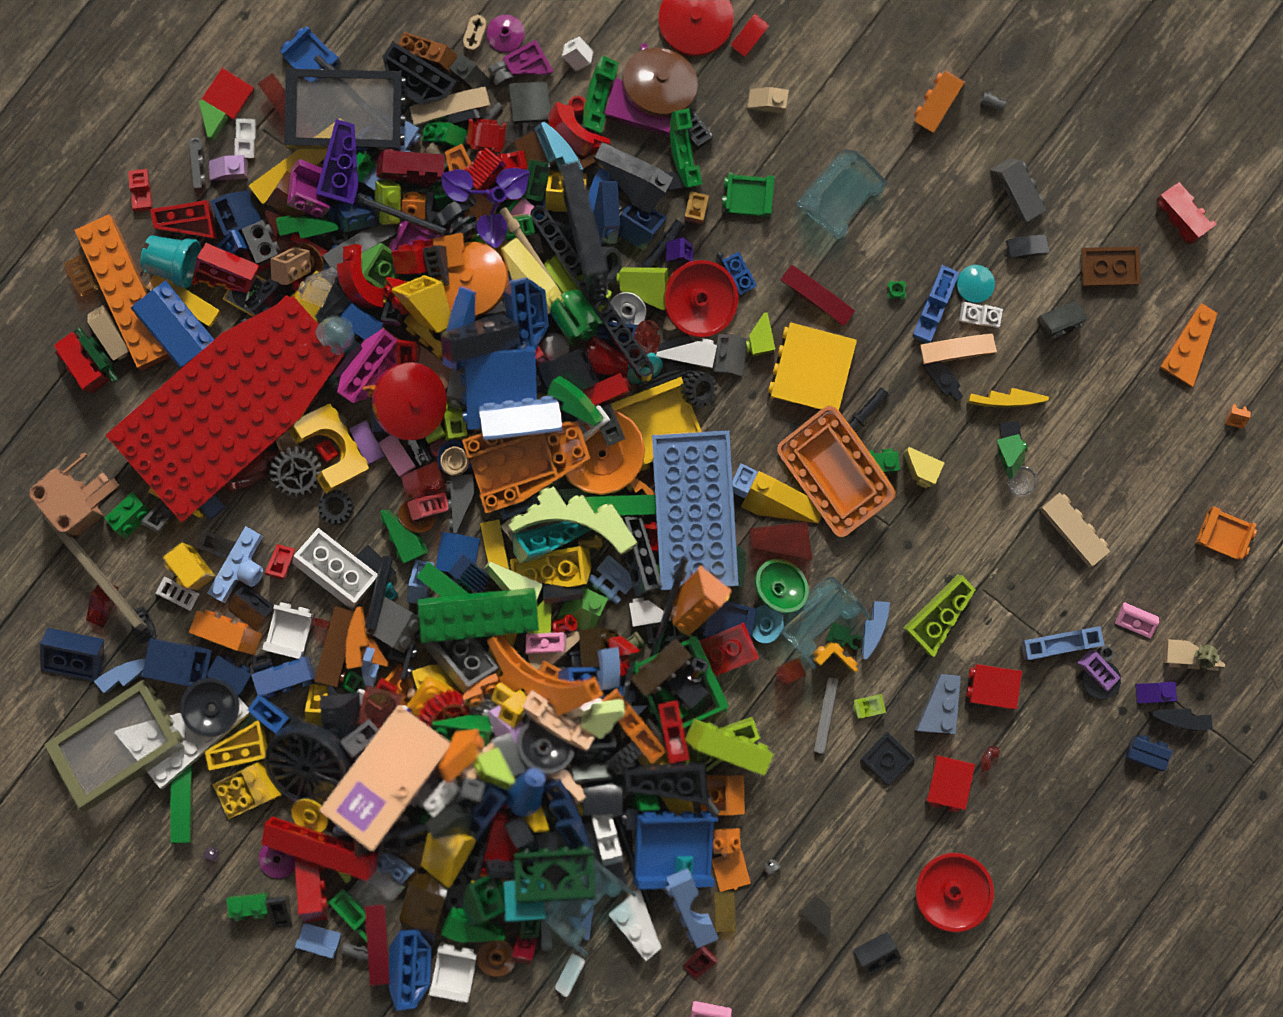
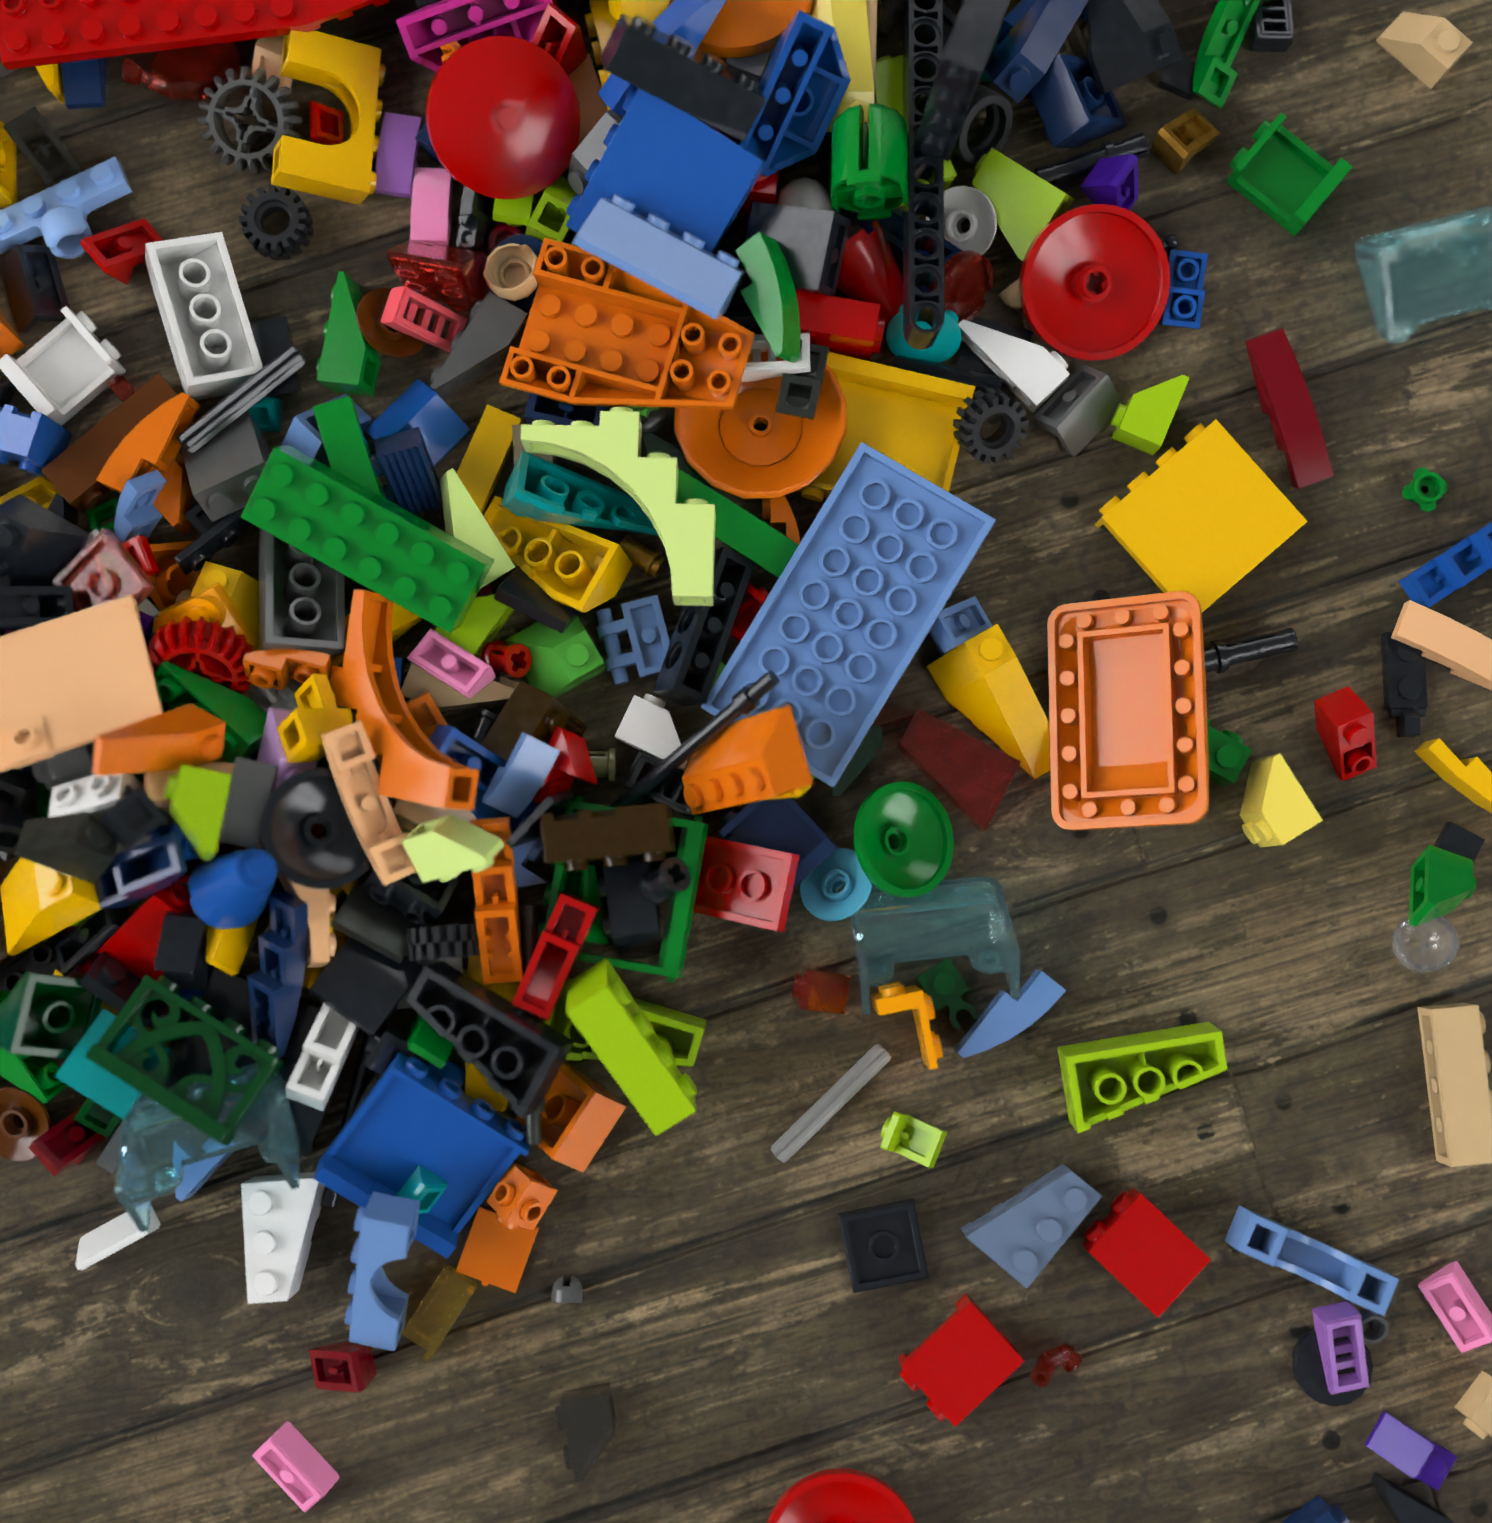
camera: 40 degrees right, 0 degrees up
none -> red slope [1314,686,1377,782]

